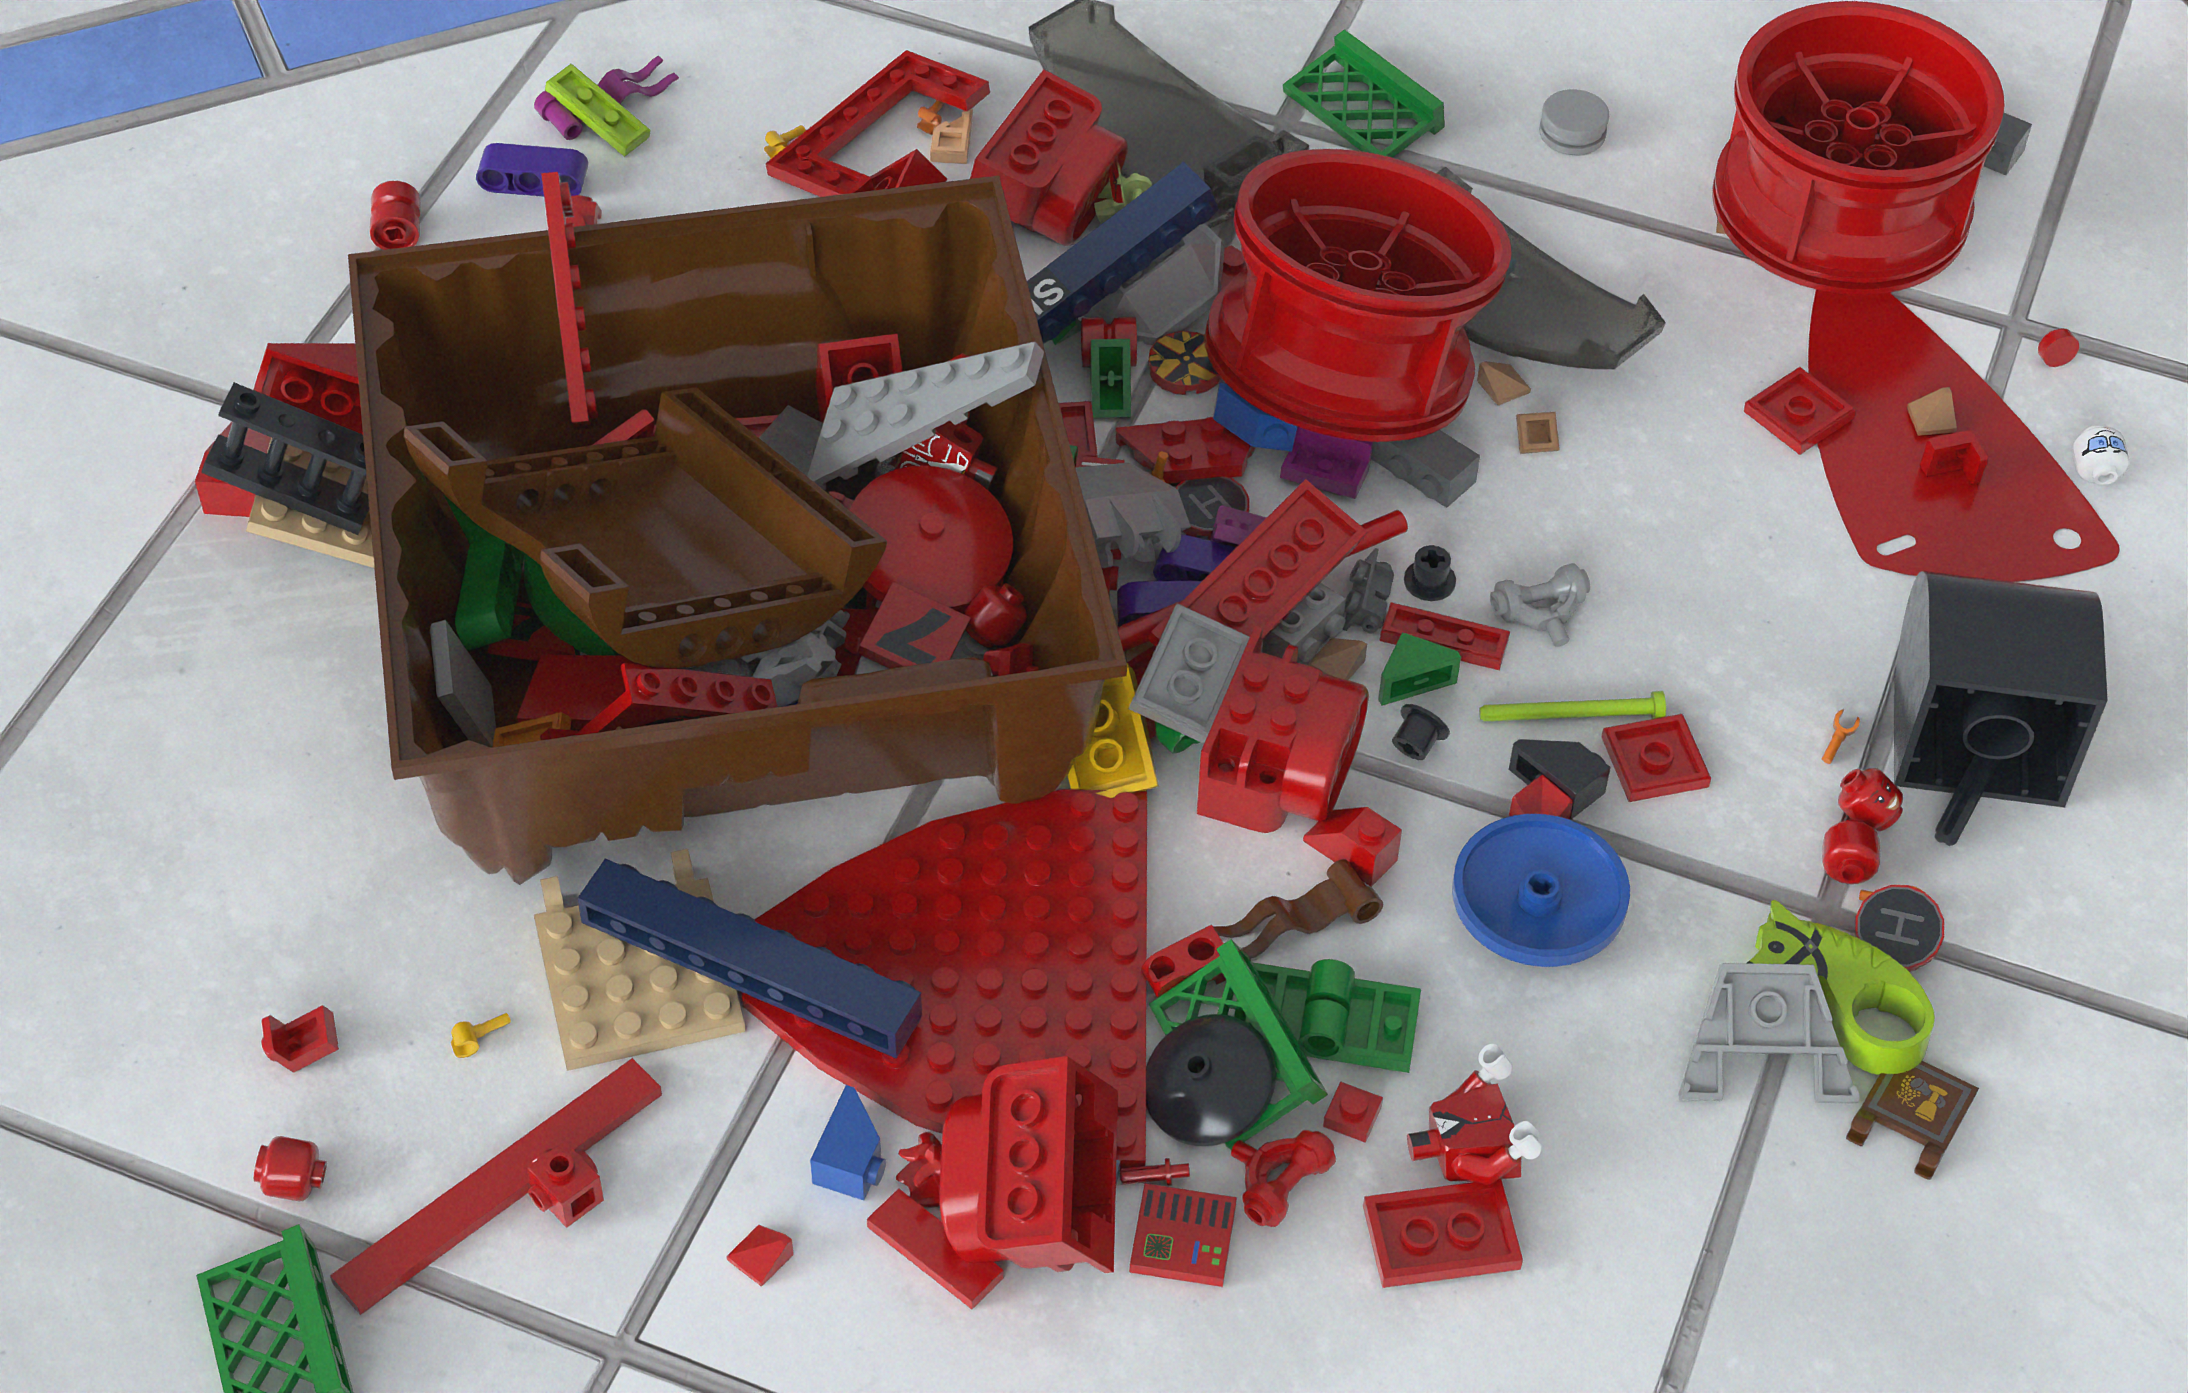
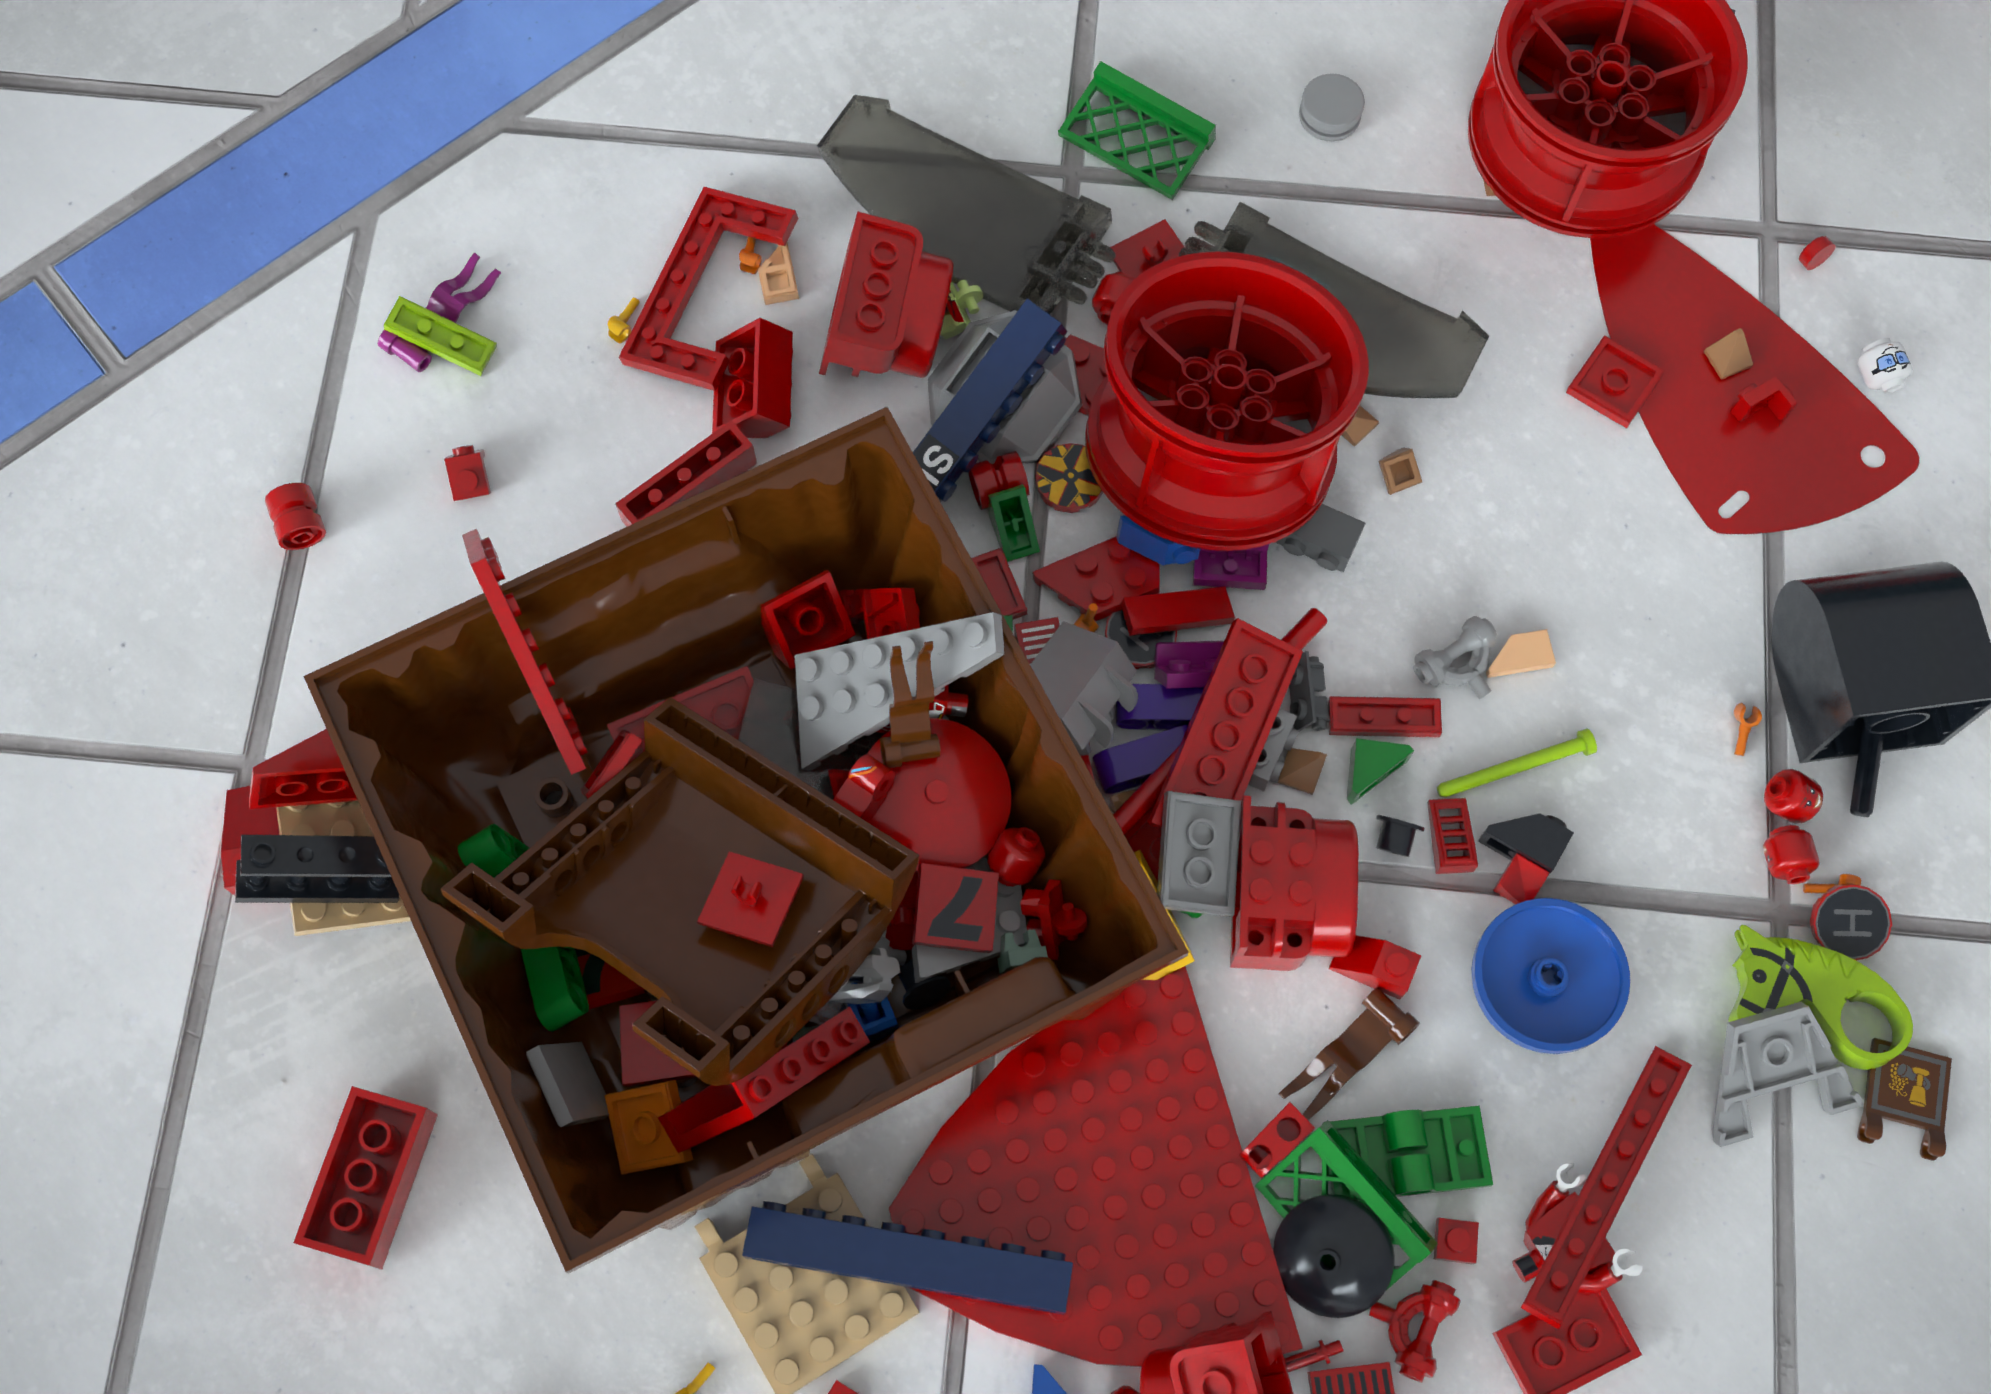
camera: 15 degrees left, 20 degrees up
dark purple beam [476,143,589,197] -> none
black piece [1404,545,1456,601] -> none
red tile [1601,714,1711,802] -> none
none -> red brick [293,1086,438,1270]
none -> red piece [697,851,804,947]
none -> red leg [833,754,895,823]
none -> reddish brown flag [880,641,940,768]
none -> red tile [1121,586,1235,635]
none -> red slope [1427,798,1478,874]
none -> light nougat tile [1486,629,1556,678]
none -> red tile [1521,1046,1692,1330]

